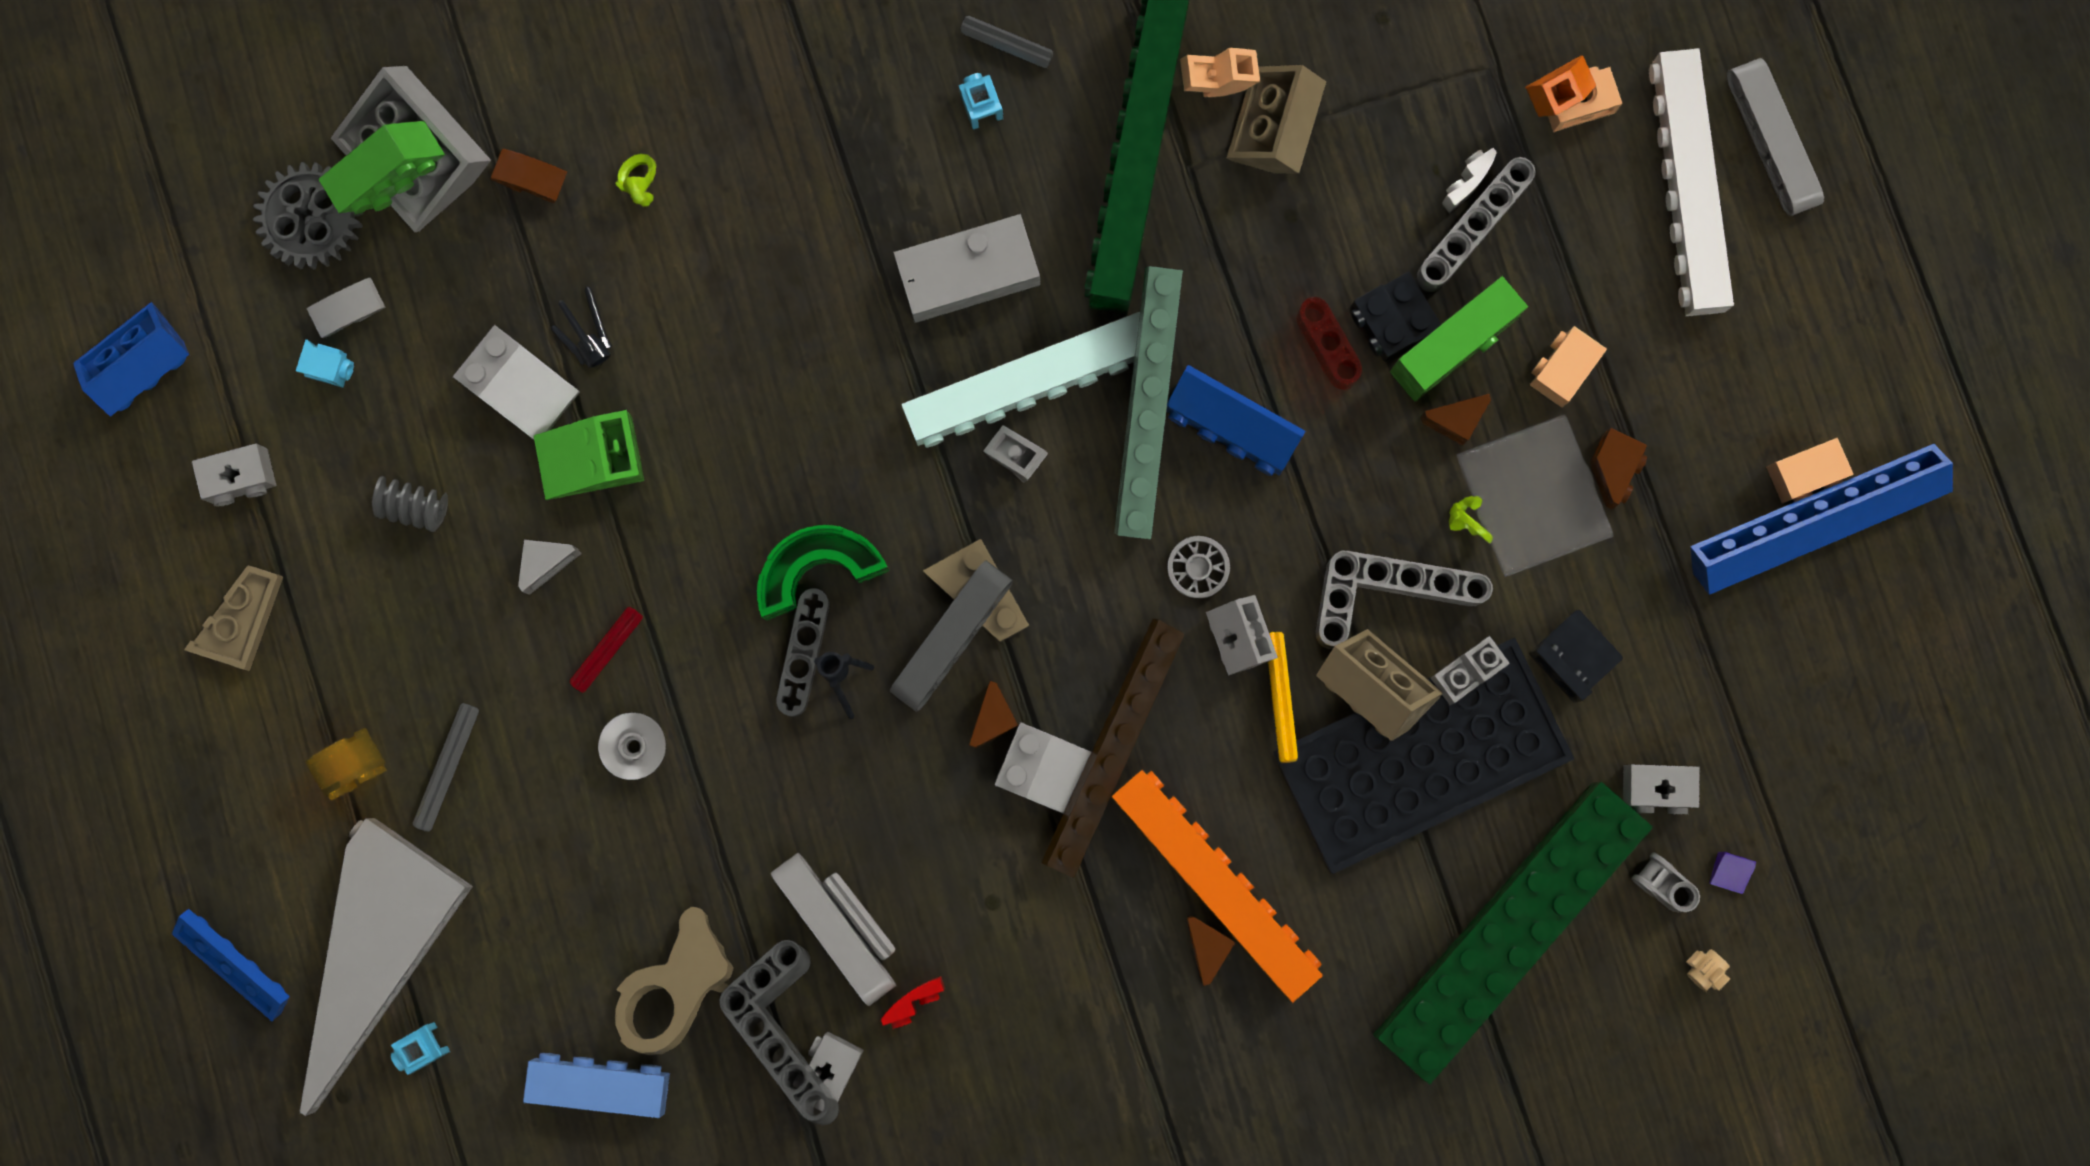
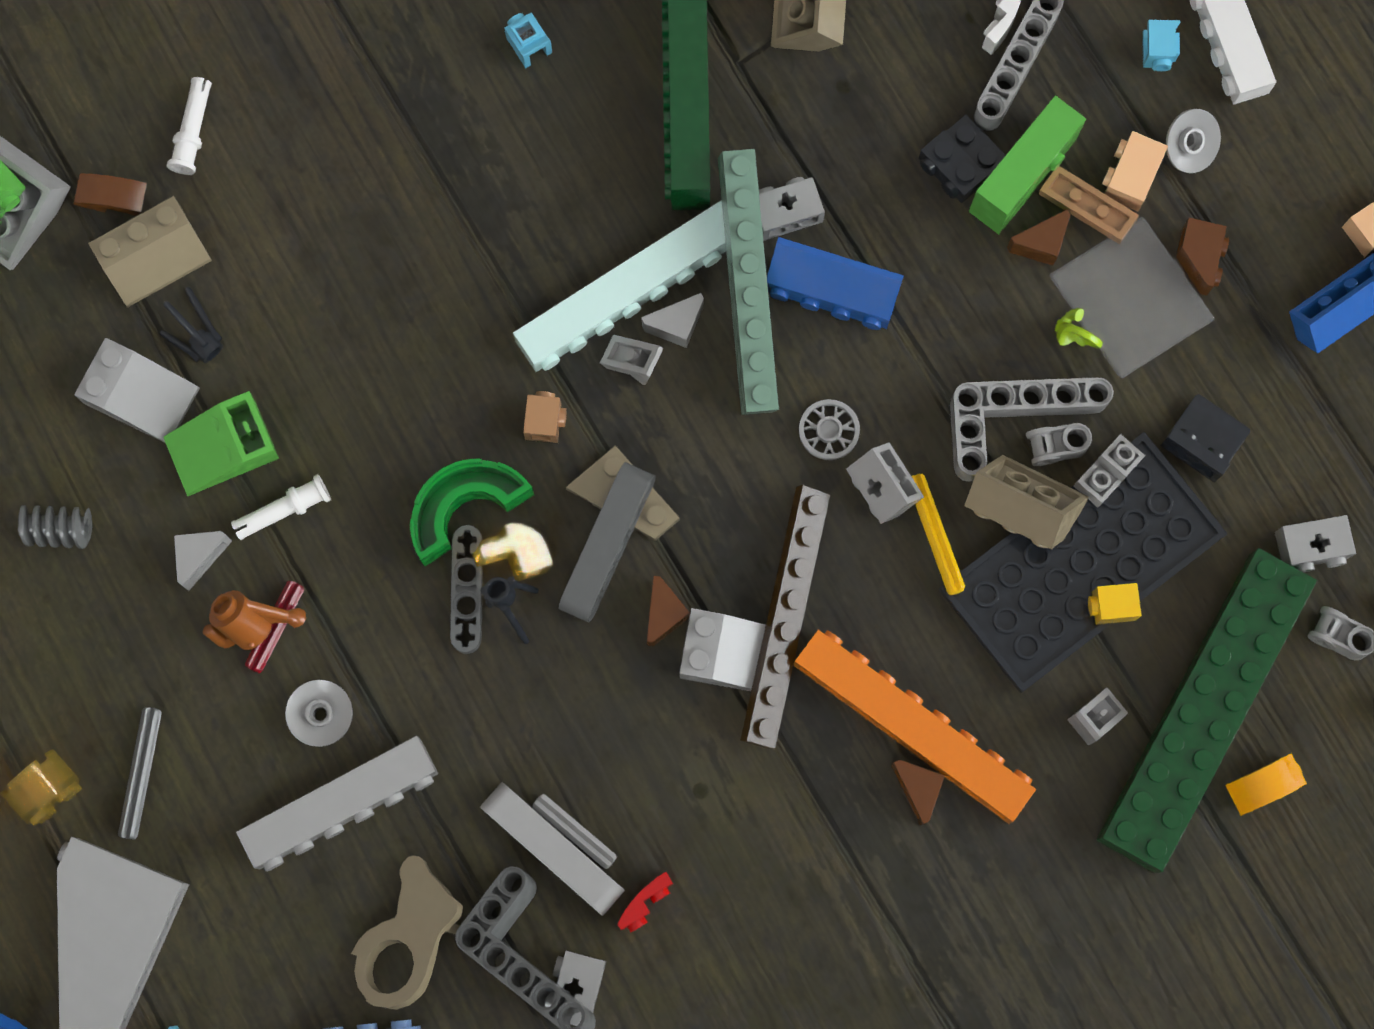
camera: 15 degrees left, 5 degrees down
lime piece [615,154,656,207] -> none
light grey brick [894,214,1040,323] -> none
clear red beam [1297,297,1362,390] -> none
none -> dark tan slope [88,196,212,308]
none -> white pin [166,77,212,175]
none -> dark orange piece [203,590,306,650]
none -> white pin [231,474,331,540]
none -> light grey brick [236,736,438,872]
none -> clear yellow brick [472,523,554,581]
none -> medium nougat brick [523,391,567,443]
none -> light grey slope [641,293,704,348]
none -> light grey brick [759,177,825,241]
none -> light grey piece [1026,423,1092,466]
none -> medium nougat plate [1039,166,1139,244]
none -> light grey slope [1067,688,1128,745]
none -> yellow brick [1088,583,1142,624]
none -> medium azure window [1143,20,1180,72]
none -> light grey dish [1166,109,1221,173]
none -> light orange brick [1225,754,1307,816]

